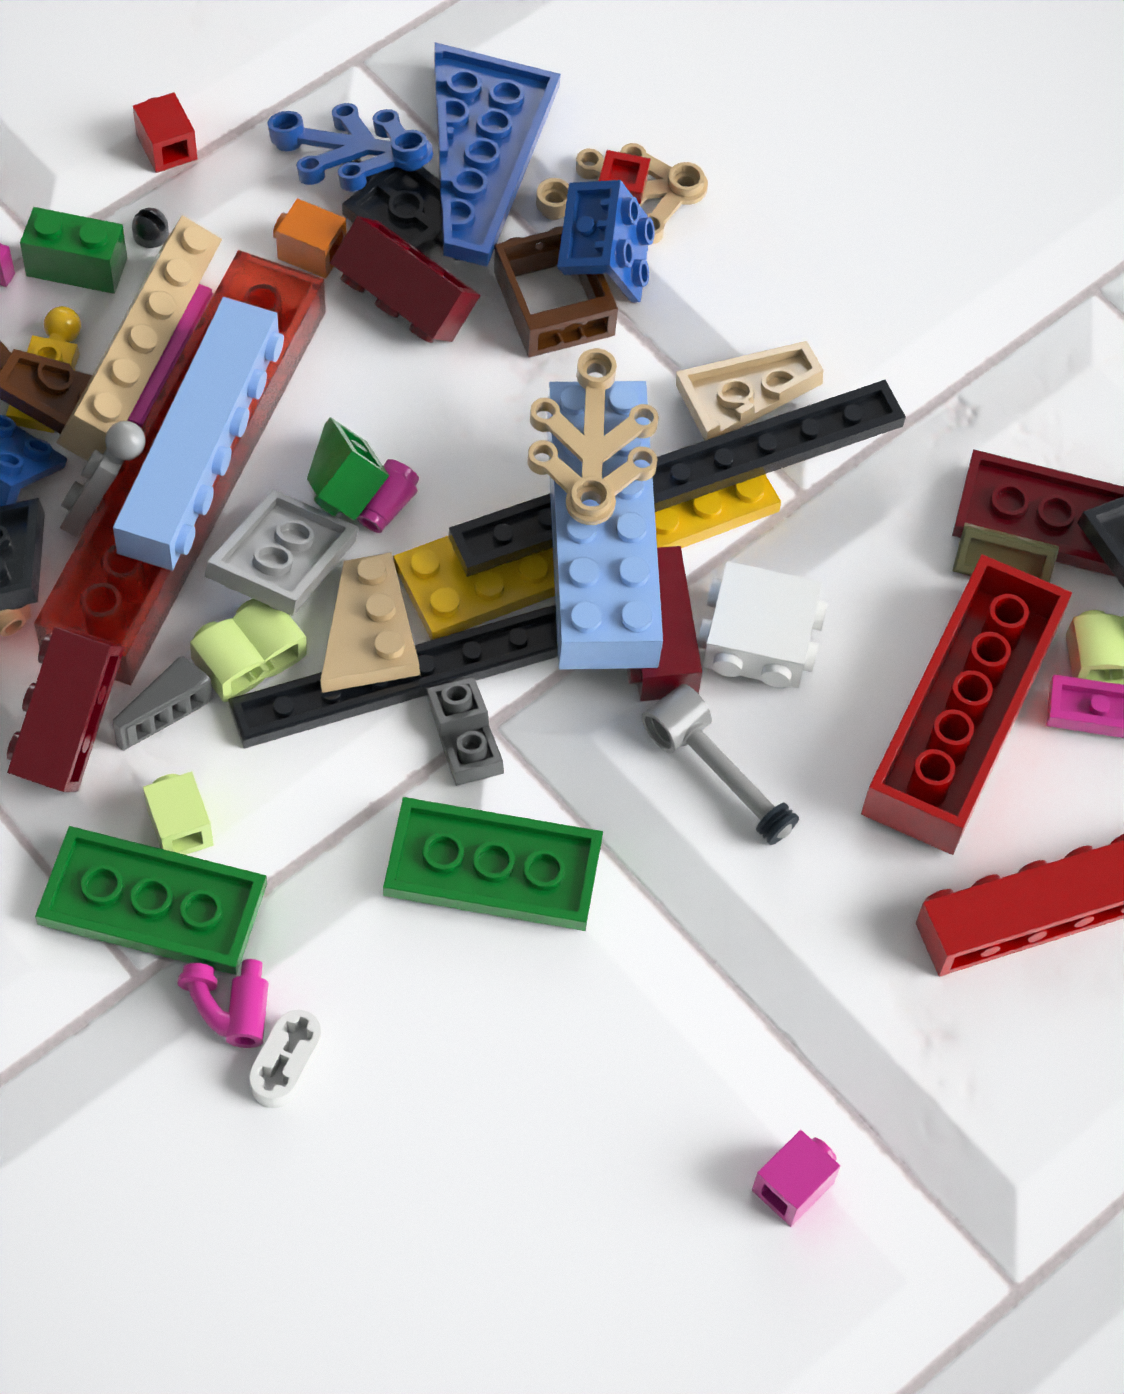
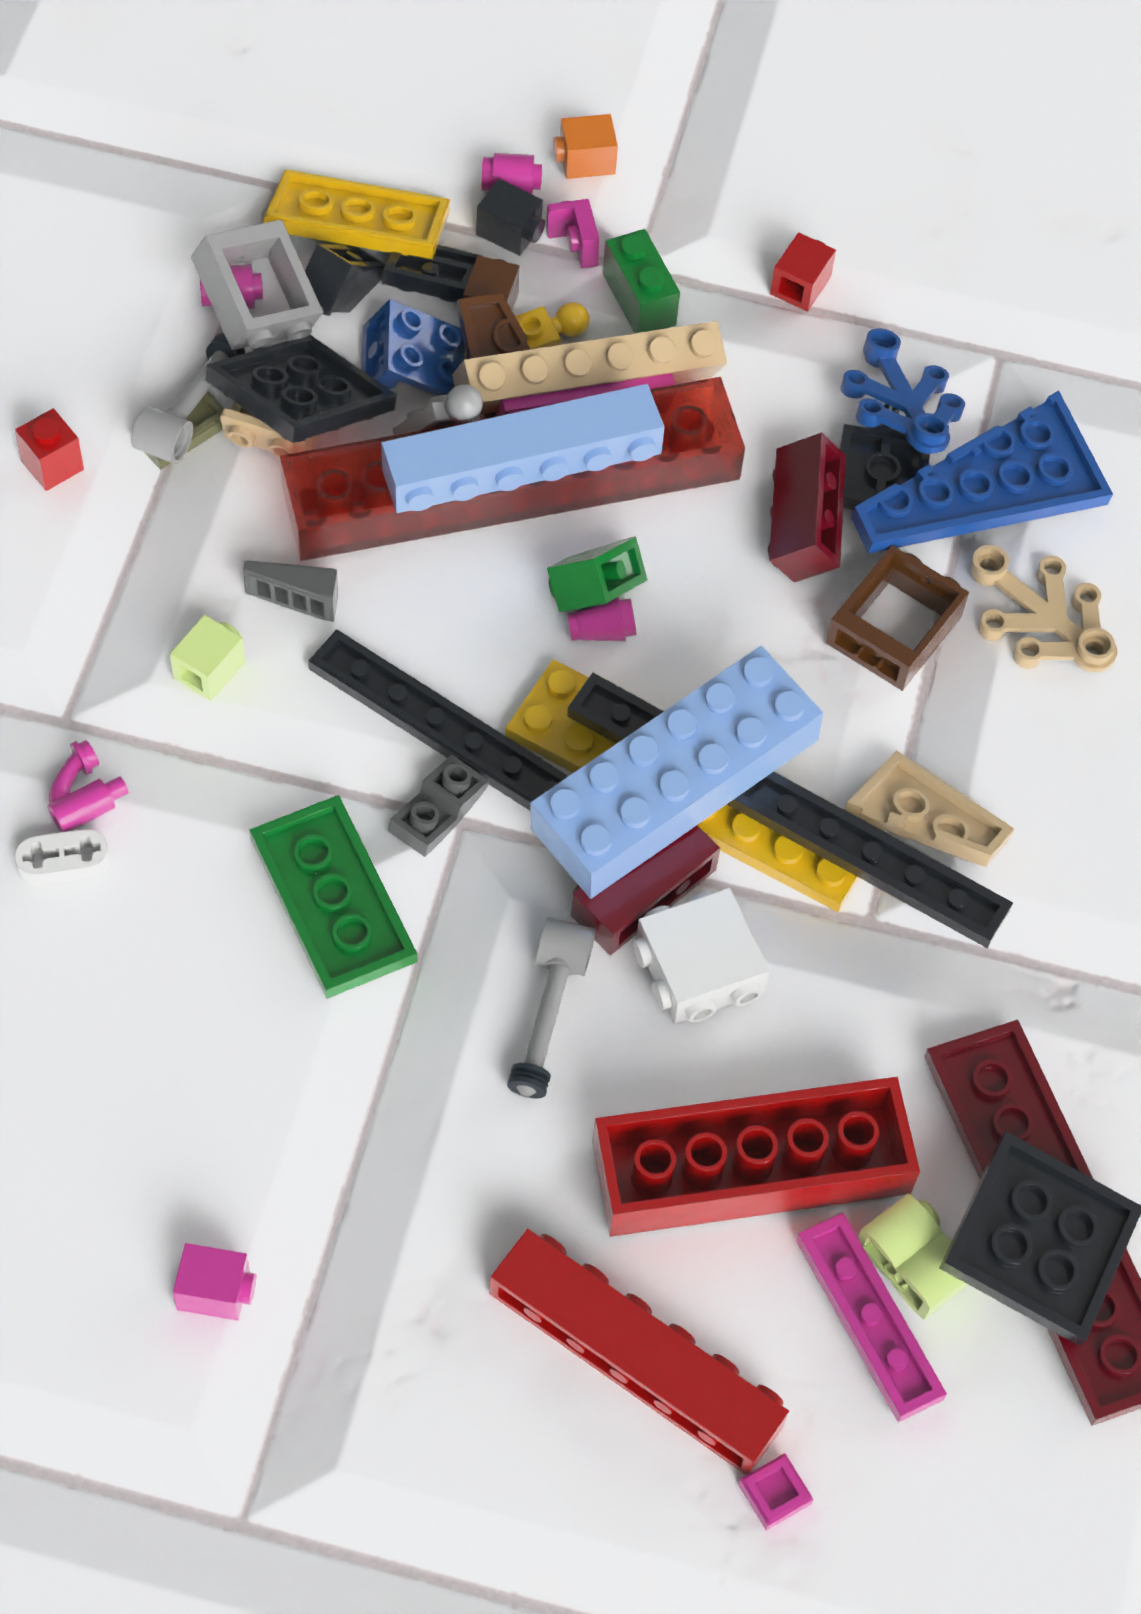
camera: 55 degrees right, 0 degrees up
dark red brick [7,627,125,792] -> none
green plate [35,826,267,975] -> none
black hinge [132,207,169,248] -> none
yellowish green brick [190,599,307,702] -> none
light grey plate [204,489,359,616] -> none
orange brick [273,198,347,279] -> none
tan wing [320,552,420,693] -> none
tan plant [527,348,659,525] -> none
blue bracket [557,180,655,303] -> none
red plate [599,150,651,204] -> none
olive tile [952,523,1059,583] -> none

